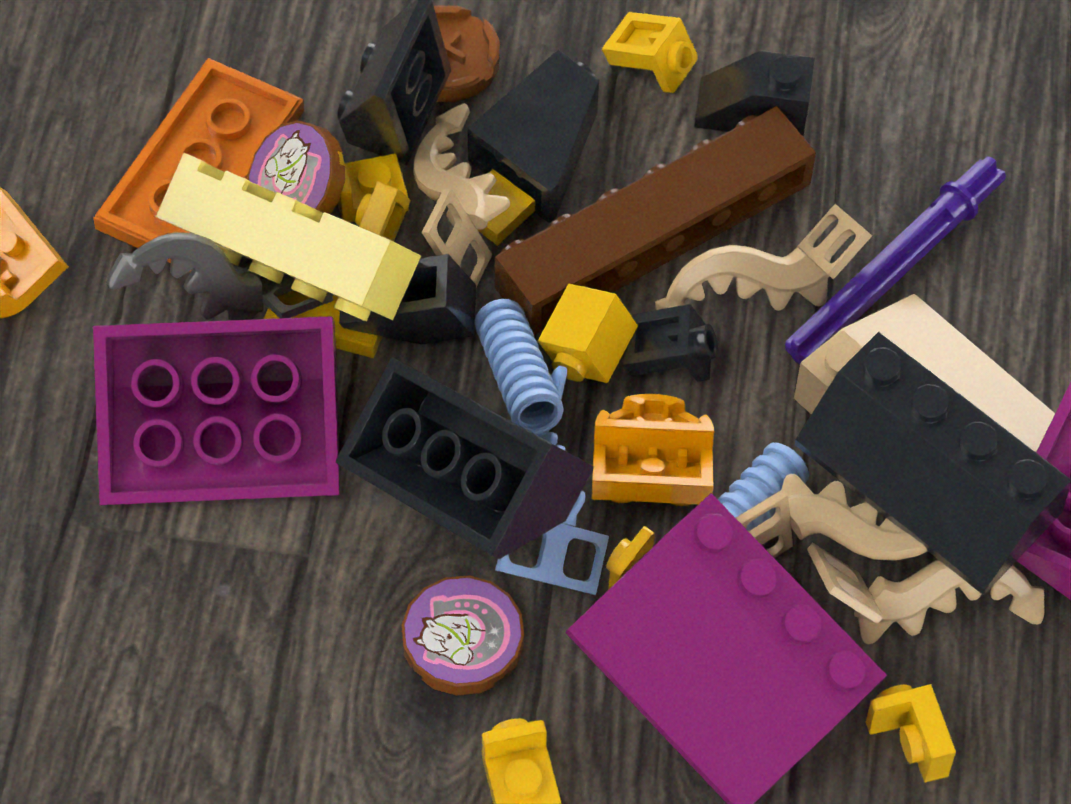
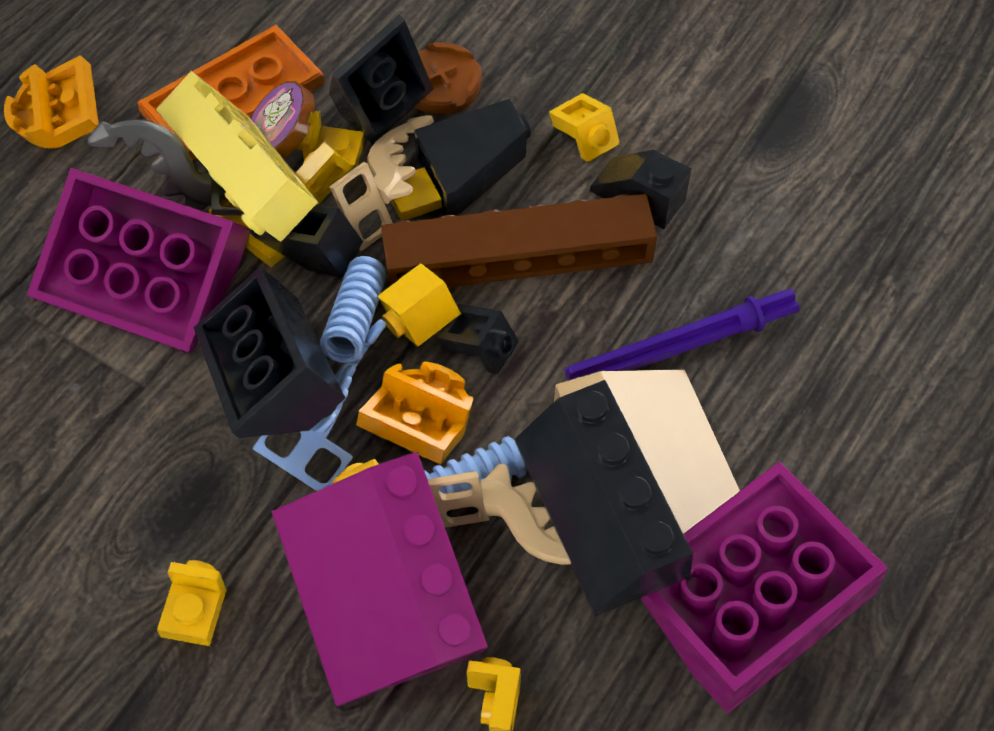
camera: 25 degrees right, 0 degrees up
tile [402,575,524,695] -> none
tan piece [655,204,872,311] -> none
tan piece [807,542,1044,644] -> none

